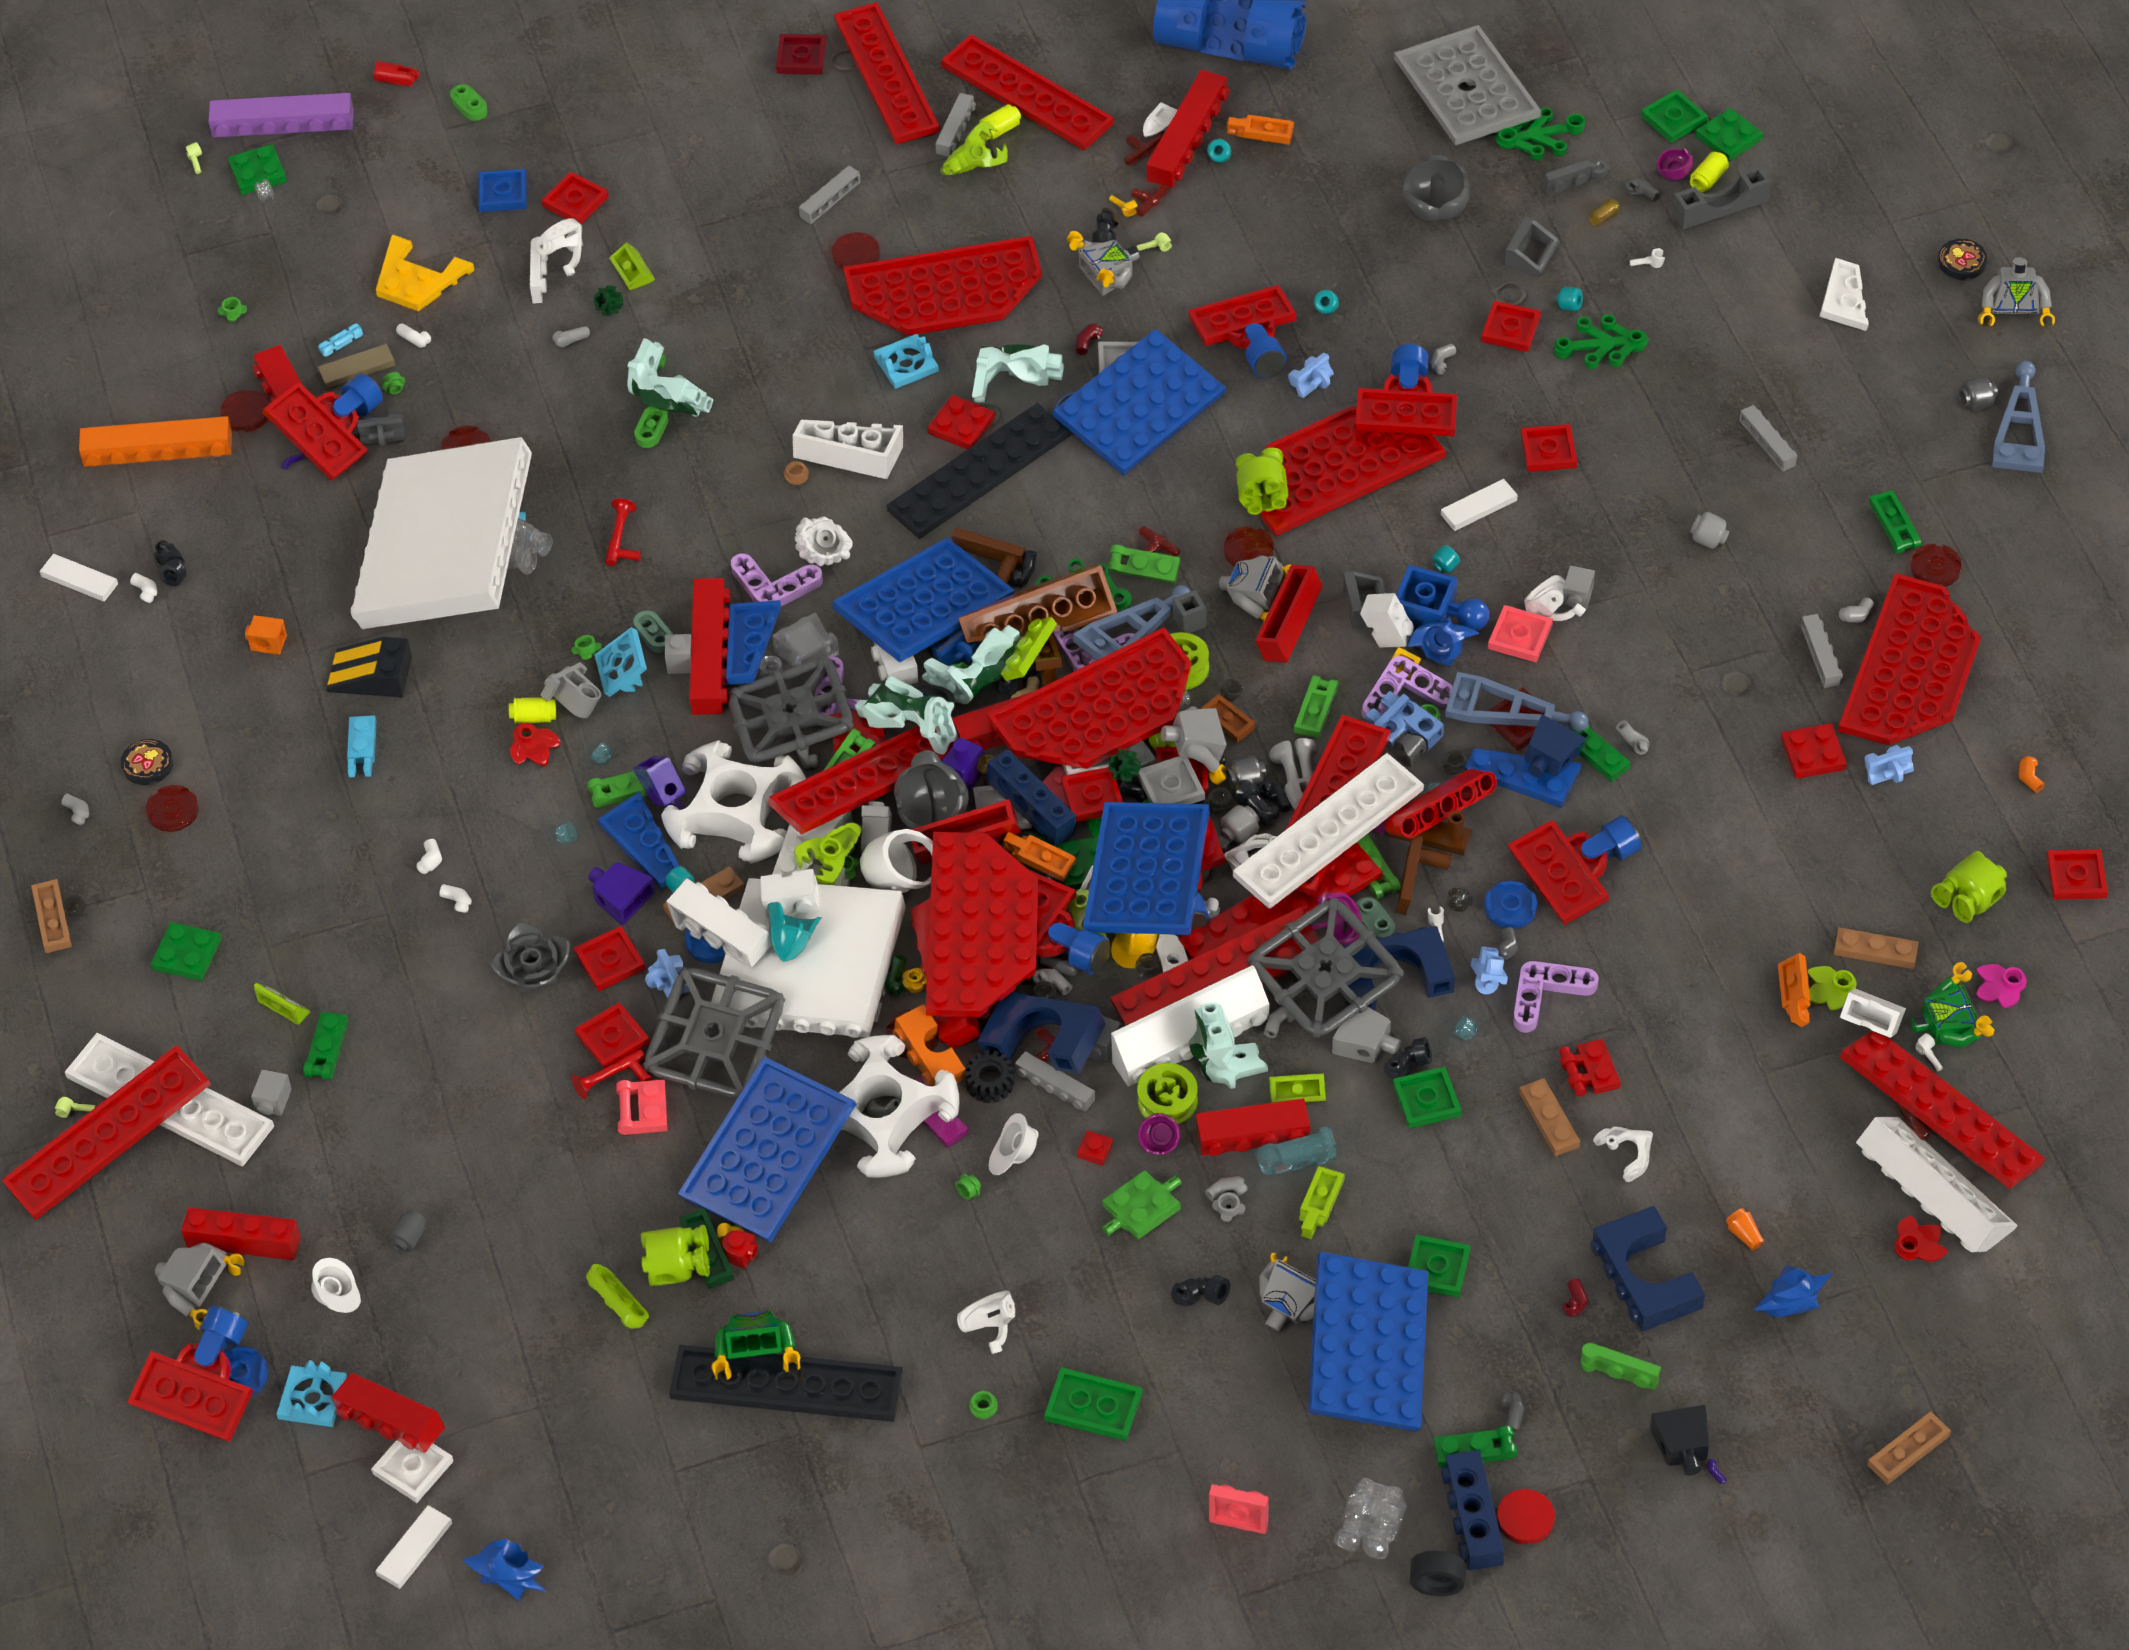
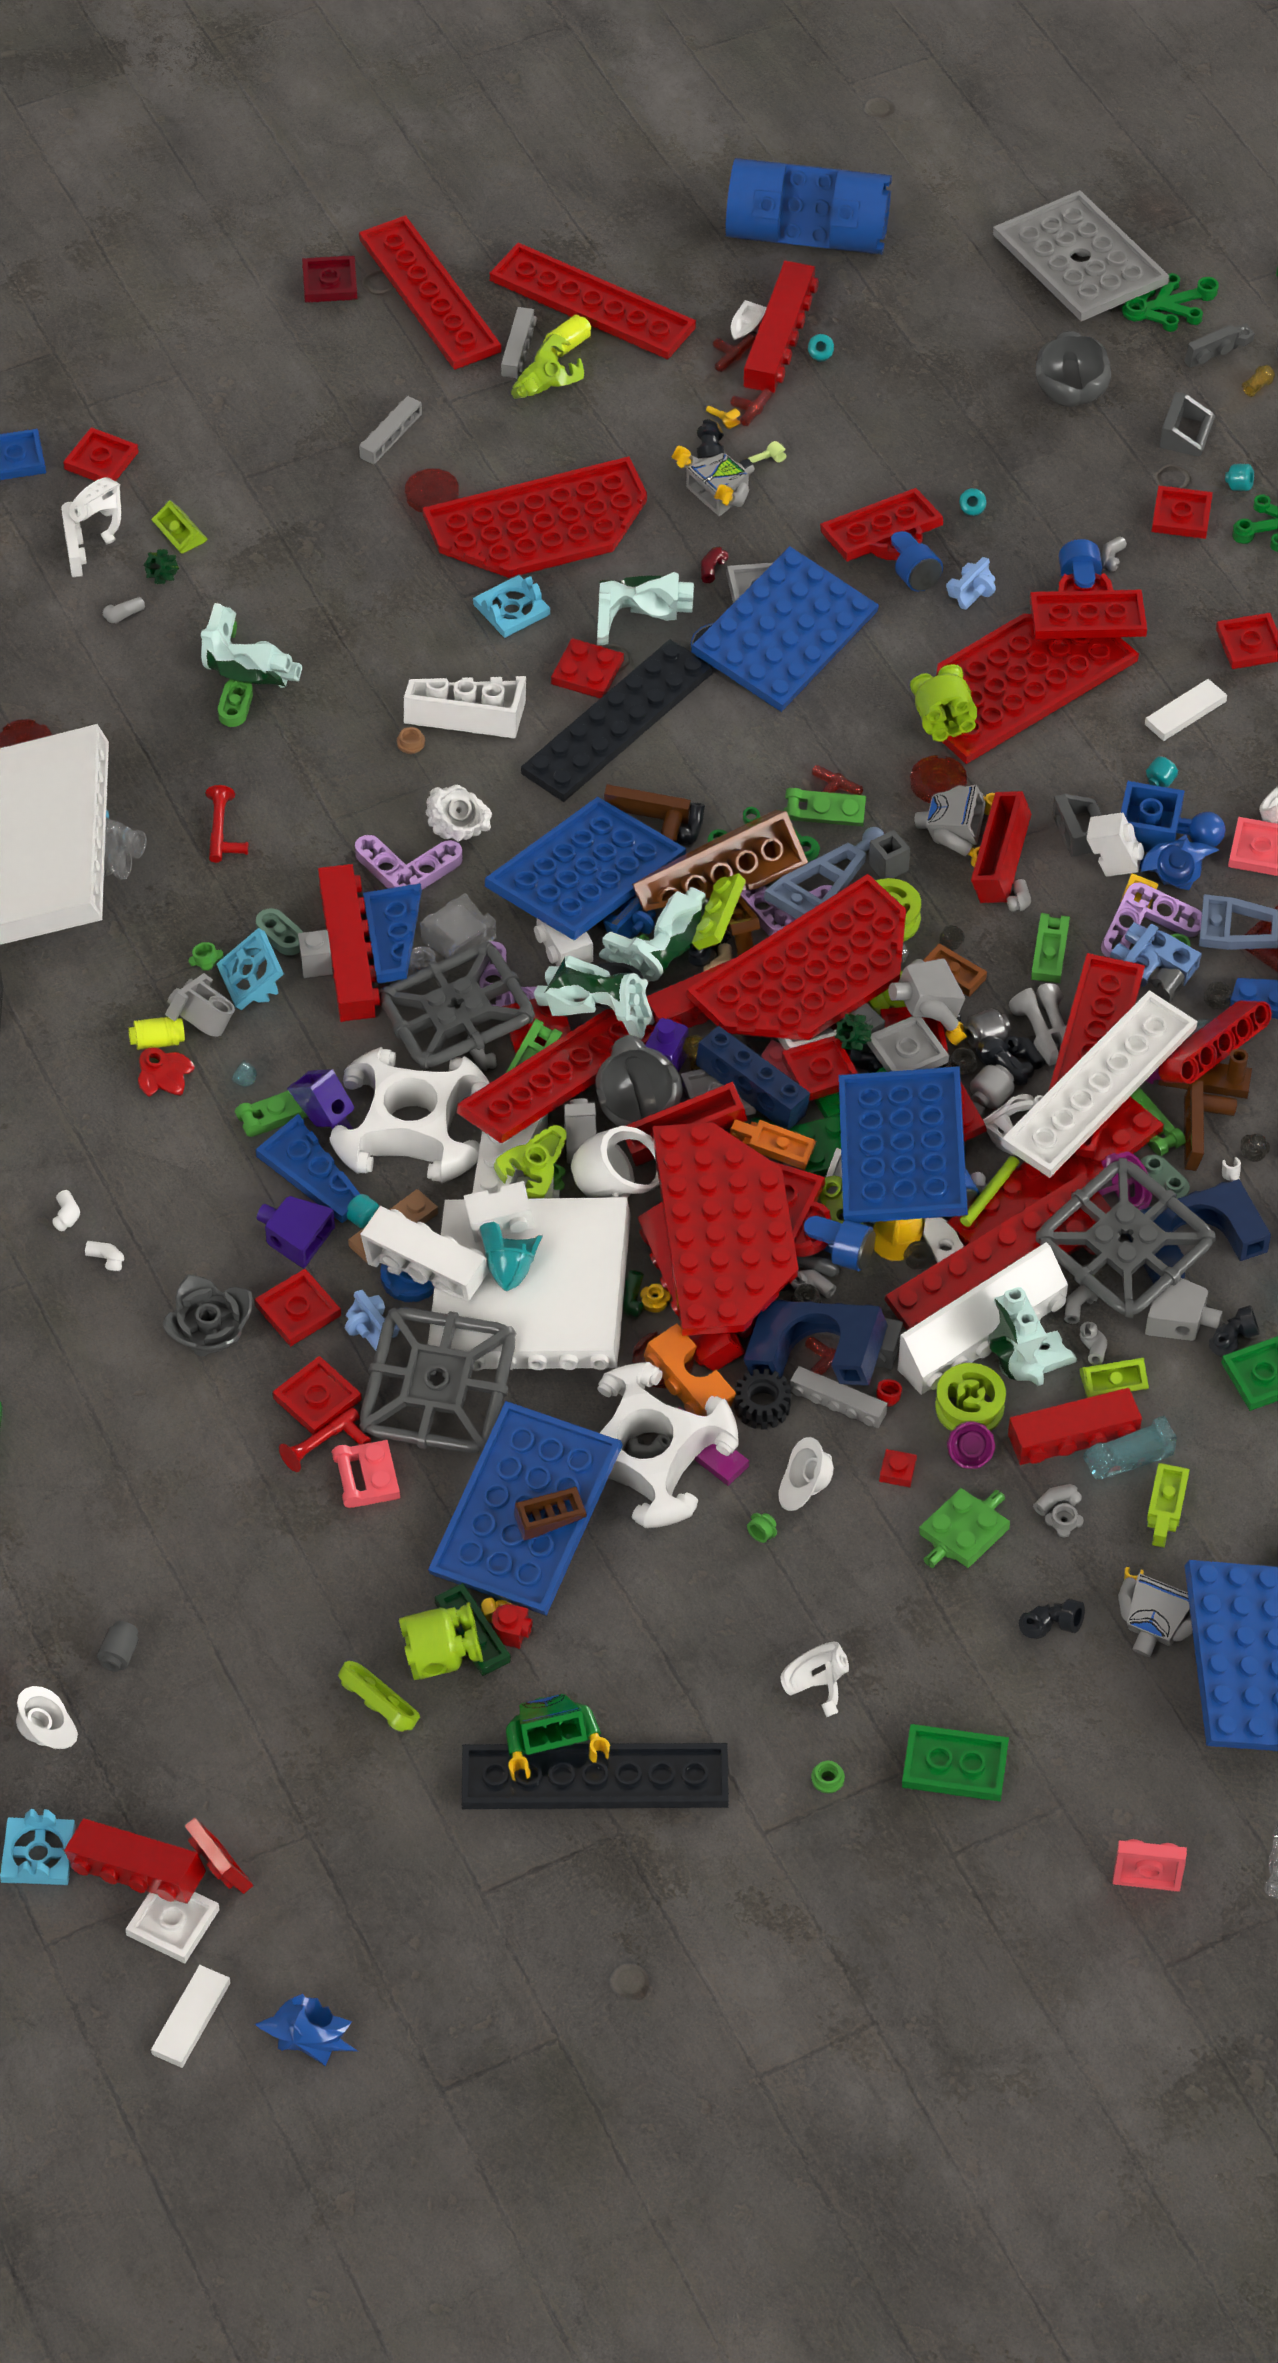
camera: 10 degrees left, 0 degrees up
clear light blue hinge [555,821,578,844] -> none
orange hinge [1227,115,1294,145] -> none
none -> red plate [185,1818,254,1894]
none -> reddish brown slope [514,1487,587,1541]
none -> red hinge [876,1379,902,1407]
none -> lime bar [960,1156,1020,1227]
none -> light grey arm [1007,879,1031,912]
none -> light grey arm [1080,1322,1107,1365]

